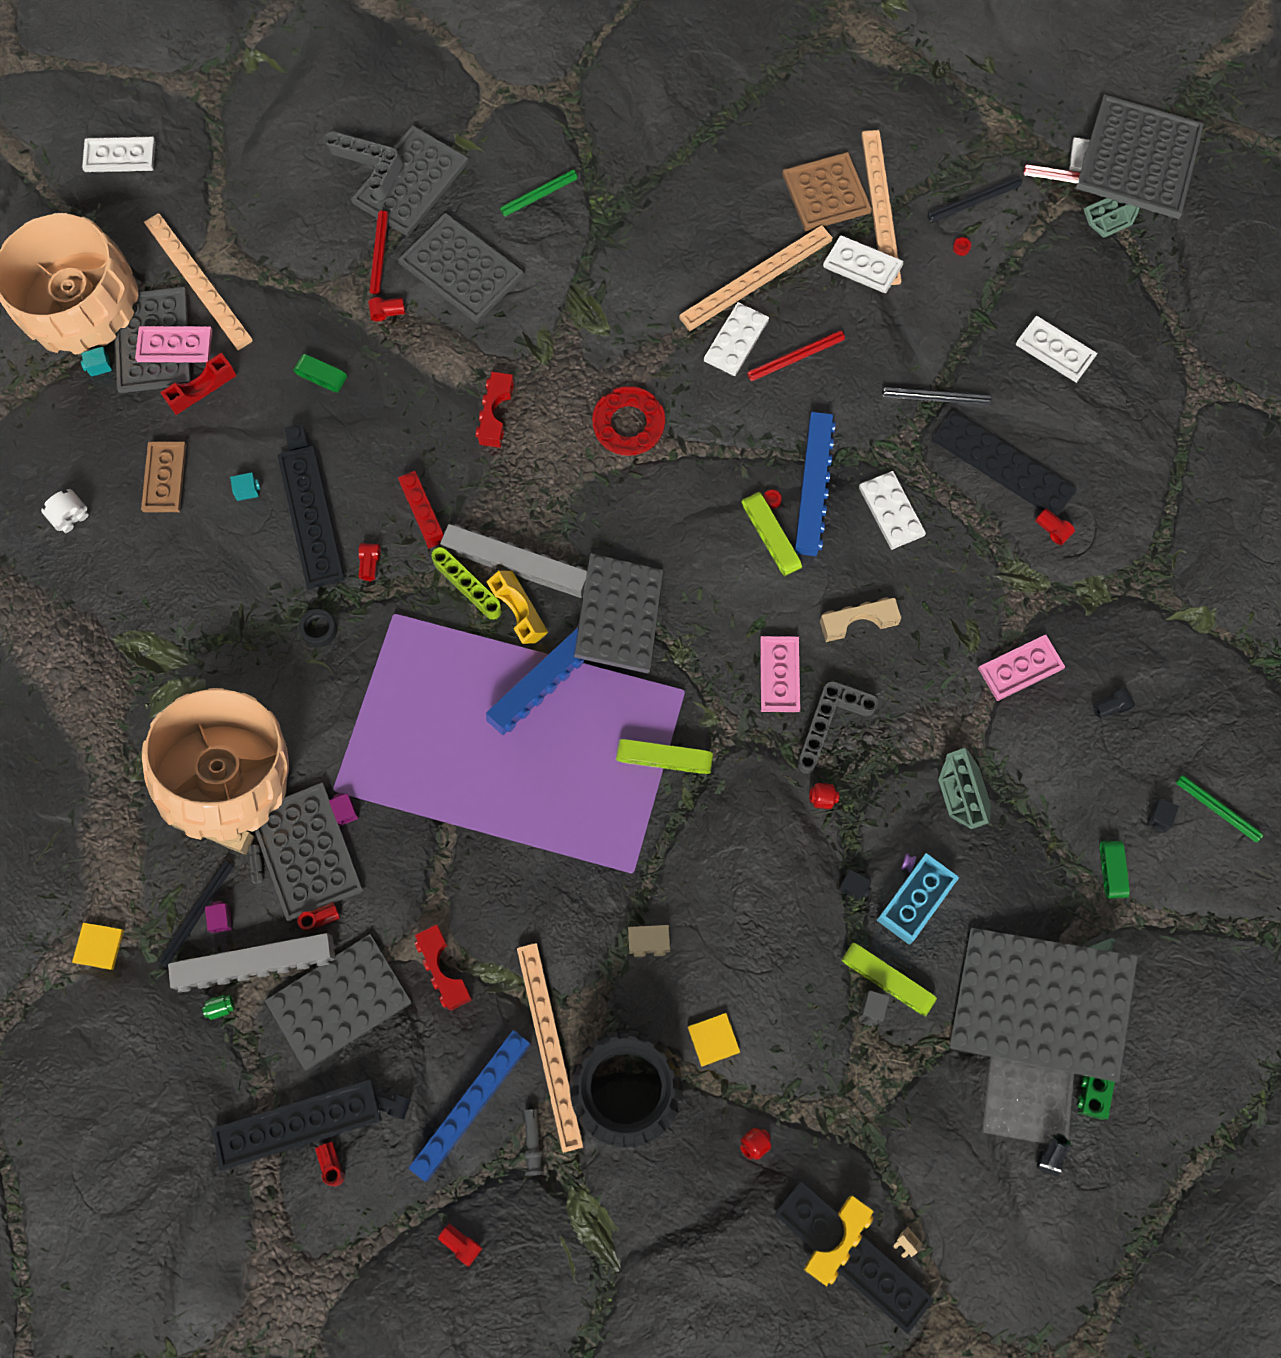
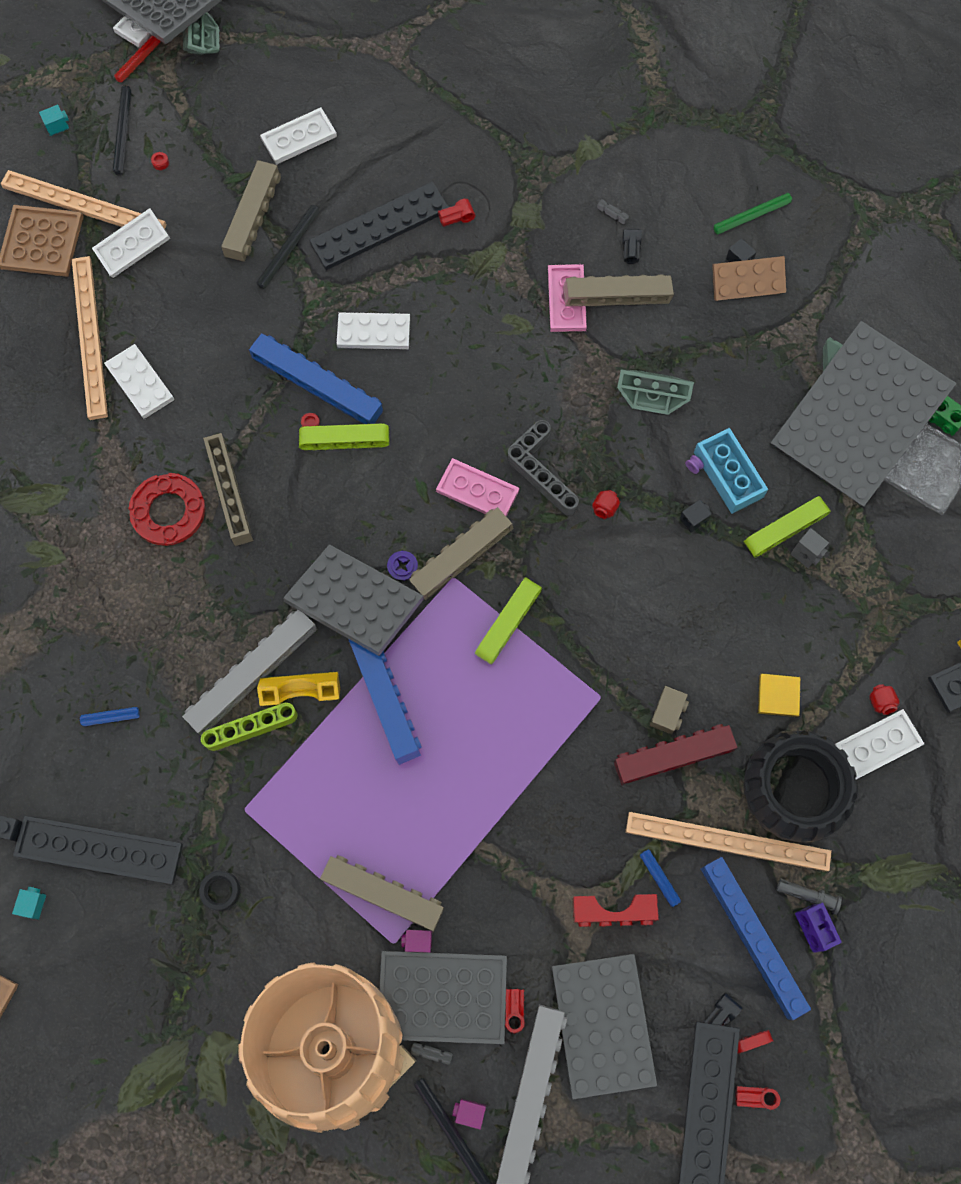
camera: 65 degrees left, 0 degrees up
green brick [202,994,235,1020] -> none
red piece [359,543,380,581] -> none
red arch [398,471,444,549] -> none
red piece [438,1223,483,1267] -> none
red arch [476,372,514,448] -> none
red axle [747,331,845,381] -> none
tan arch [820,597,901,642] -> none
green beam [1099,841,1130,899] -> none
none -> teal brick [39,105,69,136]
none -> blue axle [80,707,140,726]
none -> dark tan brick [203,433,253,546]
none -> dark tan brick [221,160,281,262]
none -> dark tan brick [320,855,444,932]
none -> dark purple gear [387,551,418,581]
none -> dark tan brick [409,507,513,601]
none -> dark tan brick [563,274,674,306]
none -> dark grey axle [597,200,629,224]
none -> dark red brick [614,724,737,785]
none -> blue axle [640,850,681,907]
none -> medium nougat plate [712,256,786,301]
none -> red beam [737,1030,773,1054]
none -> dark purple brick [795,903,842,953]
none -> white plate [834,709,924,779]

